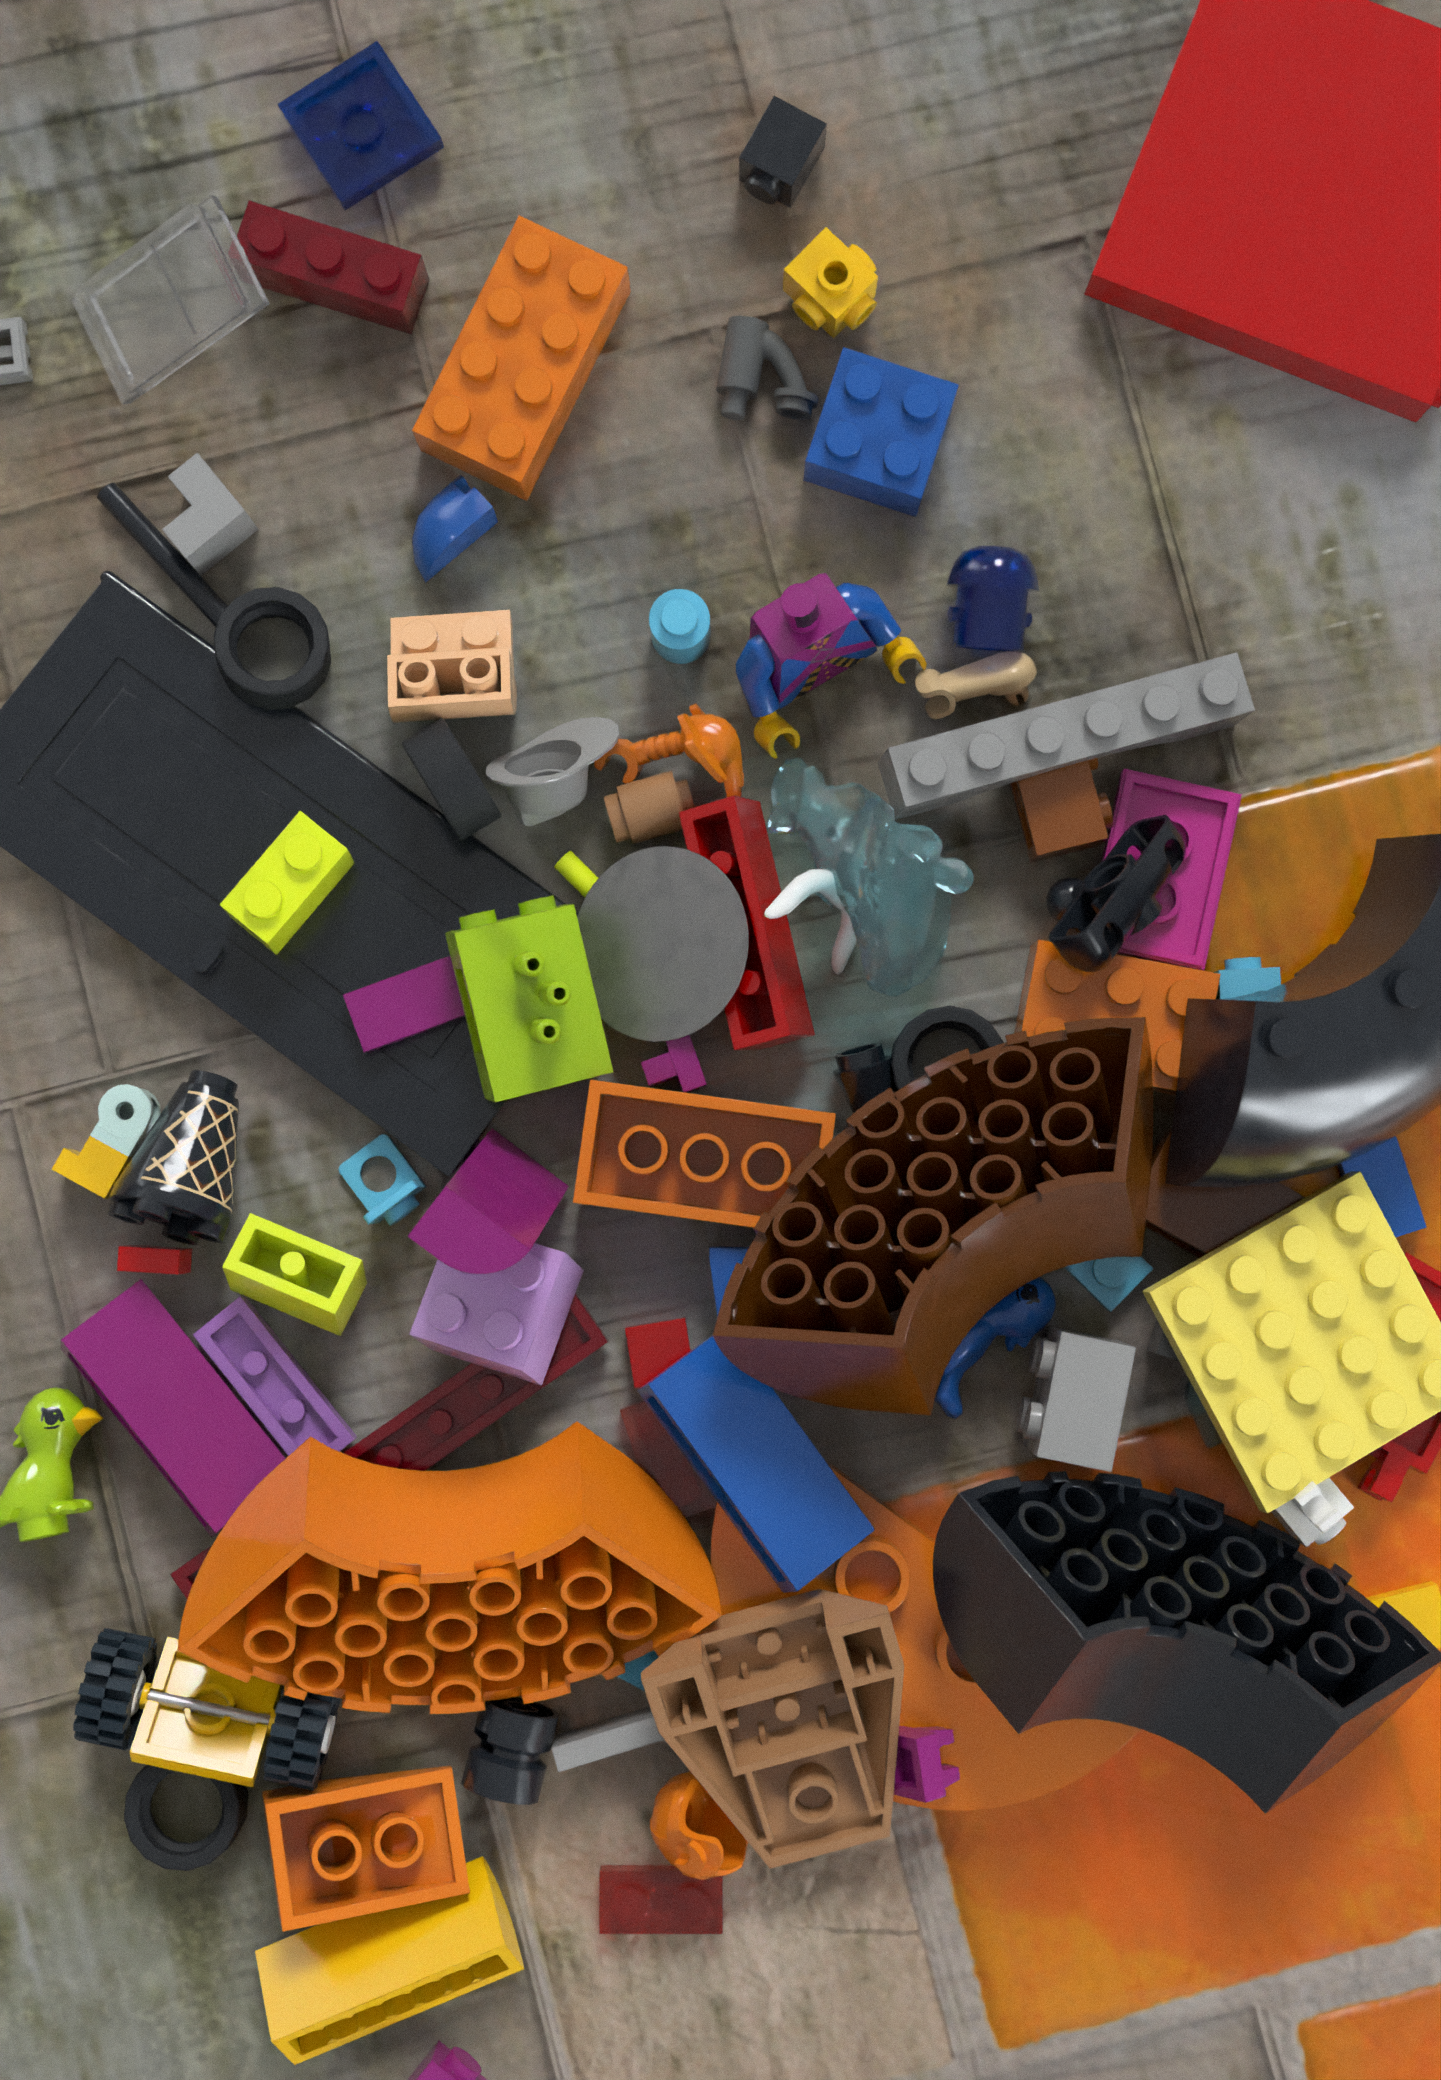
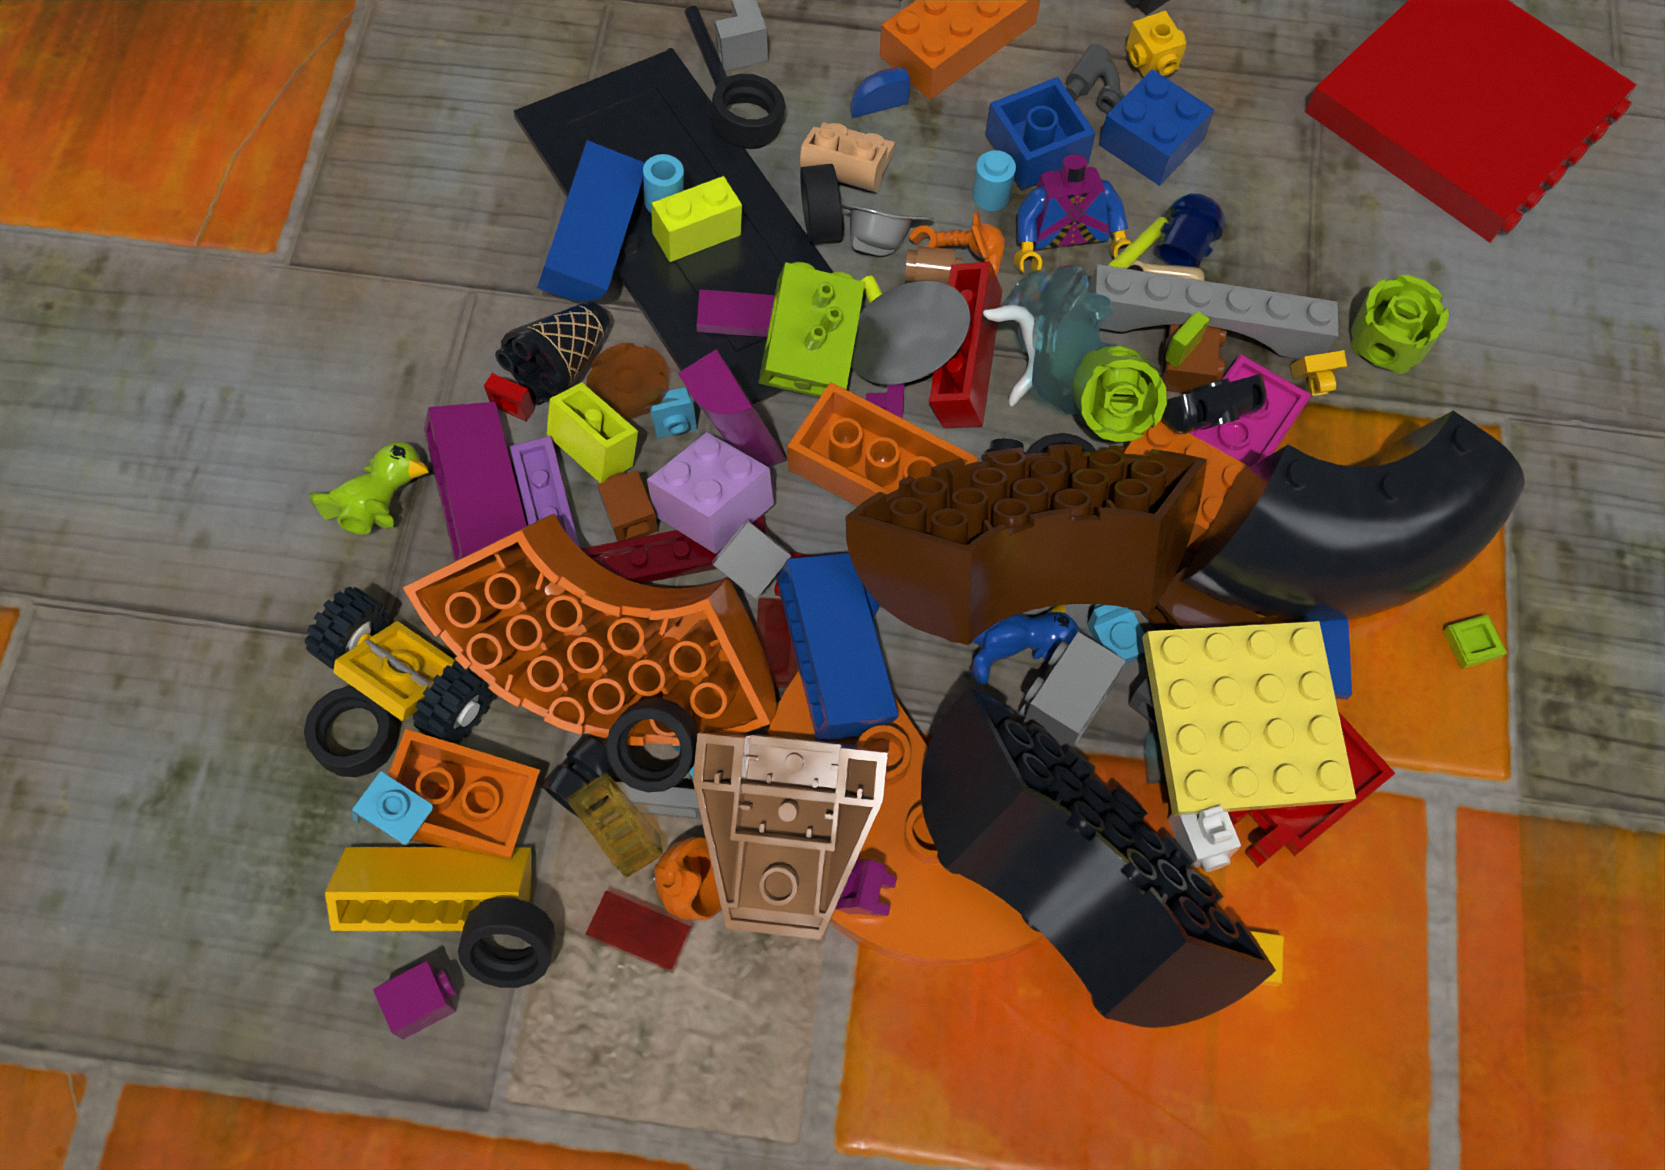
camera: 15 degrees right, 20 degrees down
leg [52,1084,161,1199] -> none
none -> medium azure bracket [352,771,433,845]
none -> black tyre [458,898,555,988]
none -> blue brick [537,140,645,301]
none -> clear yellow slope [568,773,663,878]
none -> clear orange tile [586,343,669,418]
none -> dark orange brick [597,470,659,541]
none -> black tyre [606,698,699,793]
none -> medium azure brick [643,154,684,213]
none -> light grey piece [712,519,791,599]
none -> blue brick [985,77,1096,190]
none -> lime brick [1072,345,1167,442]
none -> neon yellow bar [1109,217,1170,269]
none -> lime tile [1165,311,1210,368]
none -> yellow tile [1290,350,1347,397]
none -> lime brick [1350,275,1449,374]

